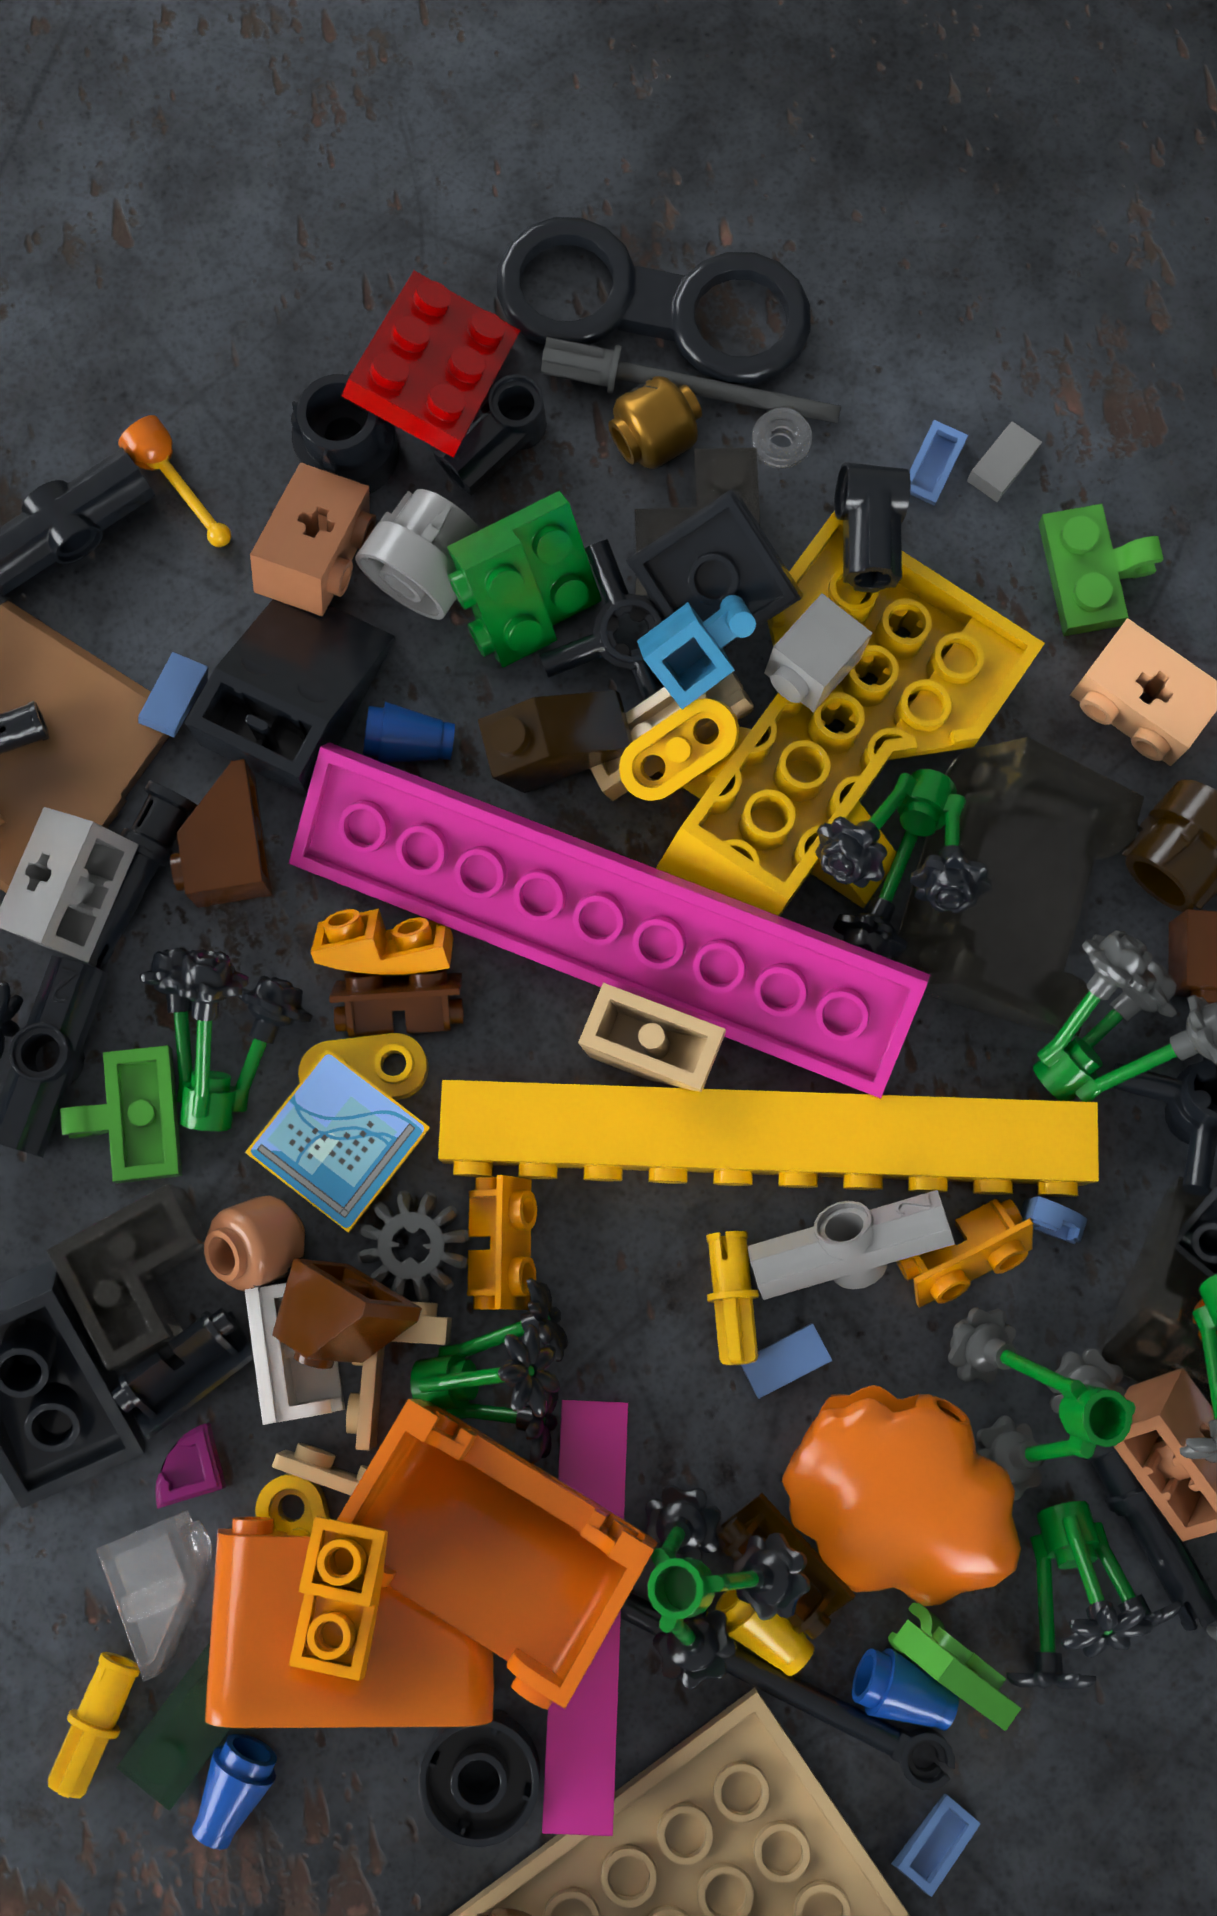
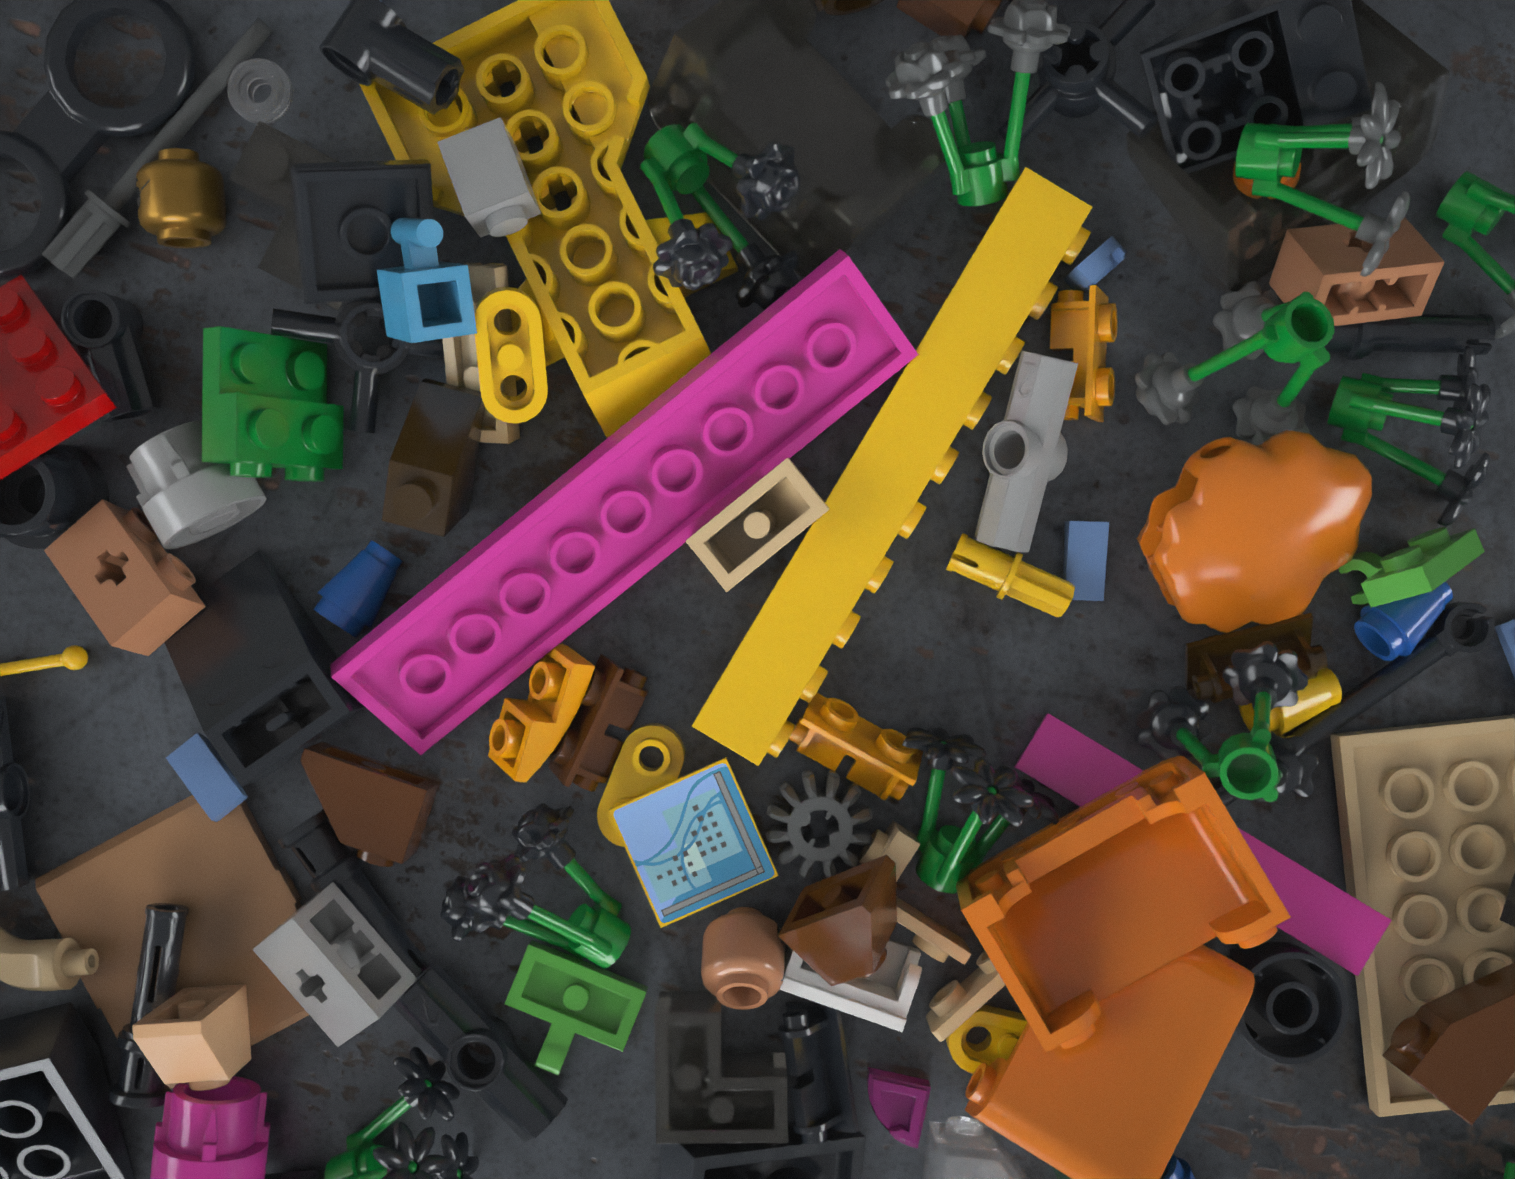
camera: 55 degrees left, 10 degrees up
light orange slope [288,1516,388,1681] -> none

